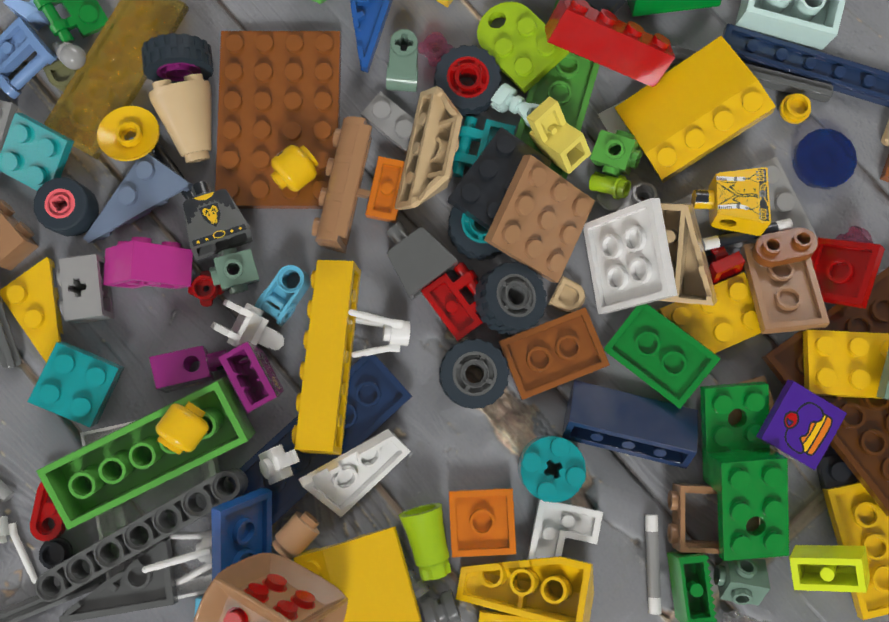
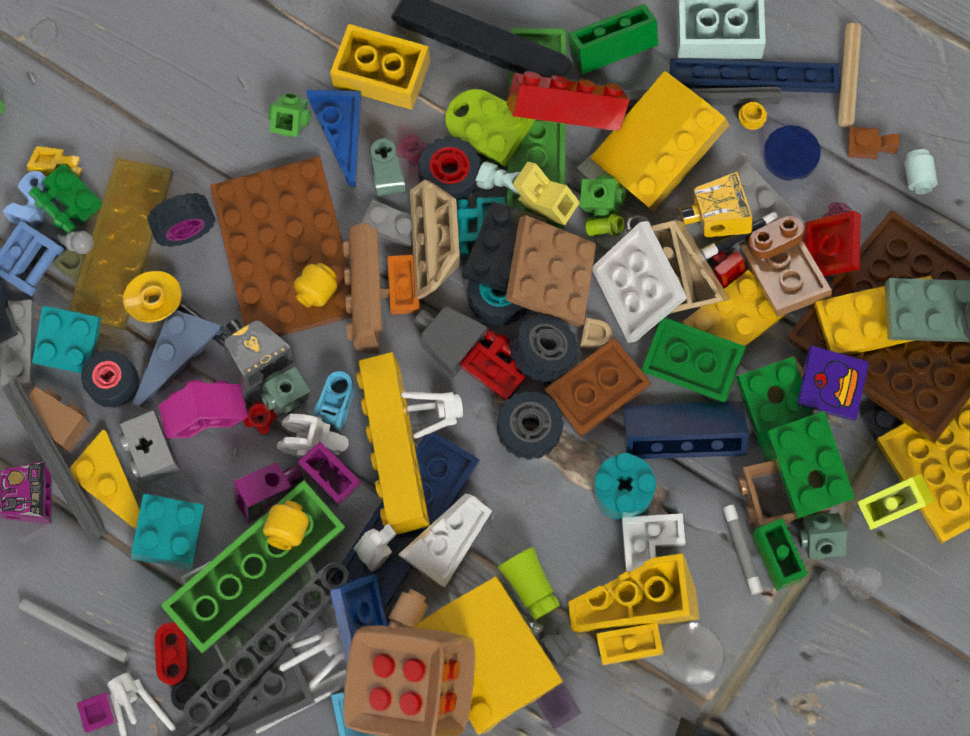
camera: 15 degrees left, 10 degrees down
tan cone [148,74,212,164] -> none
orange plate [449,488,516,557] -> none

